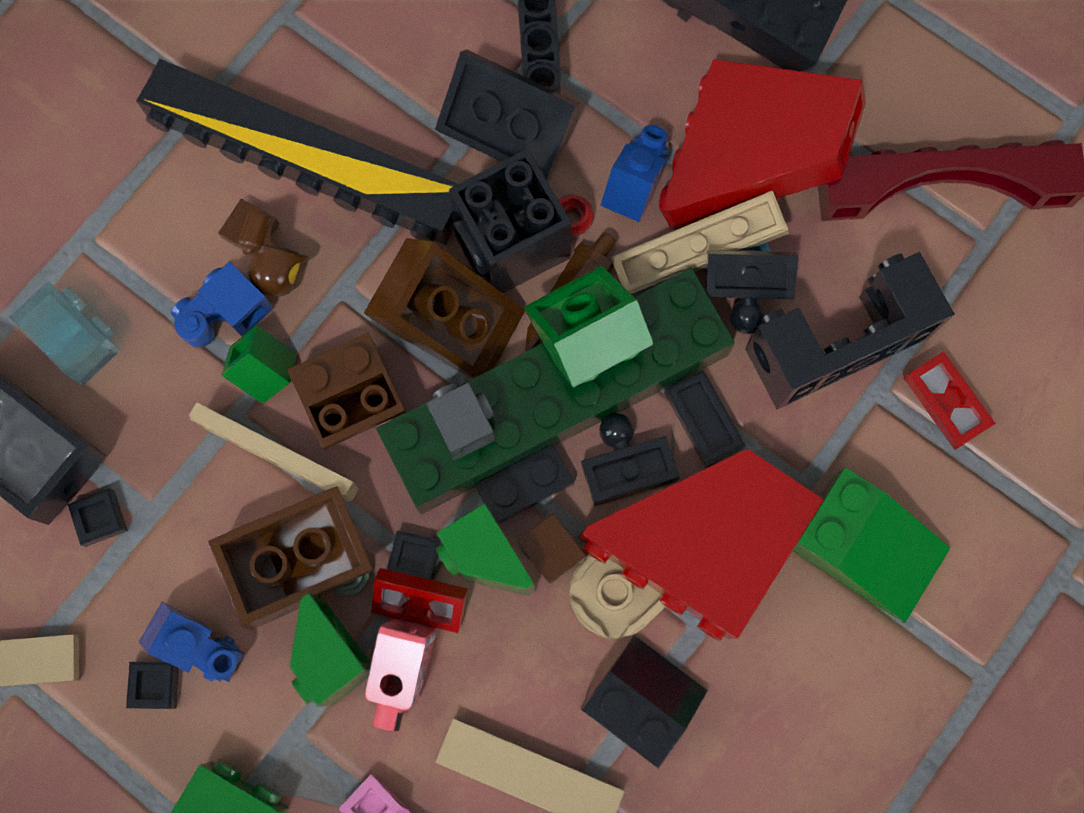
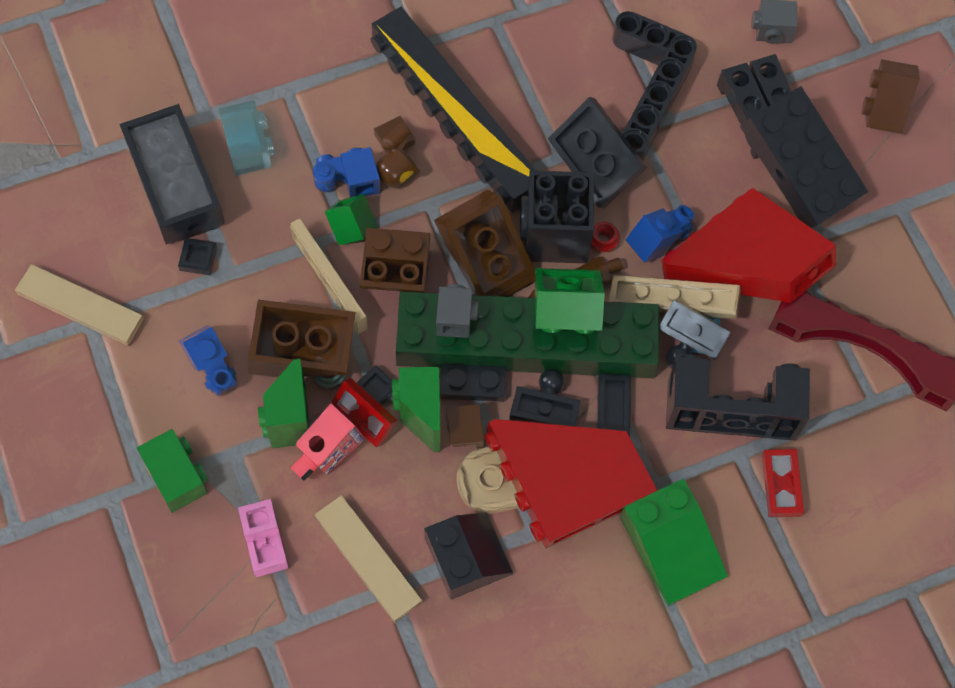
camera: 25 degrees right, 10 degrees down
black tile [126,662,179,709] -> none

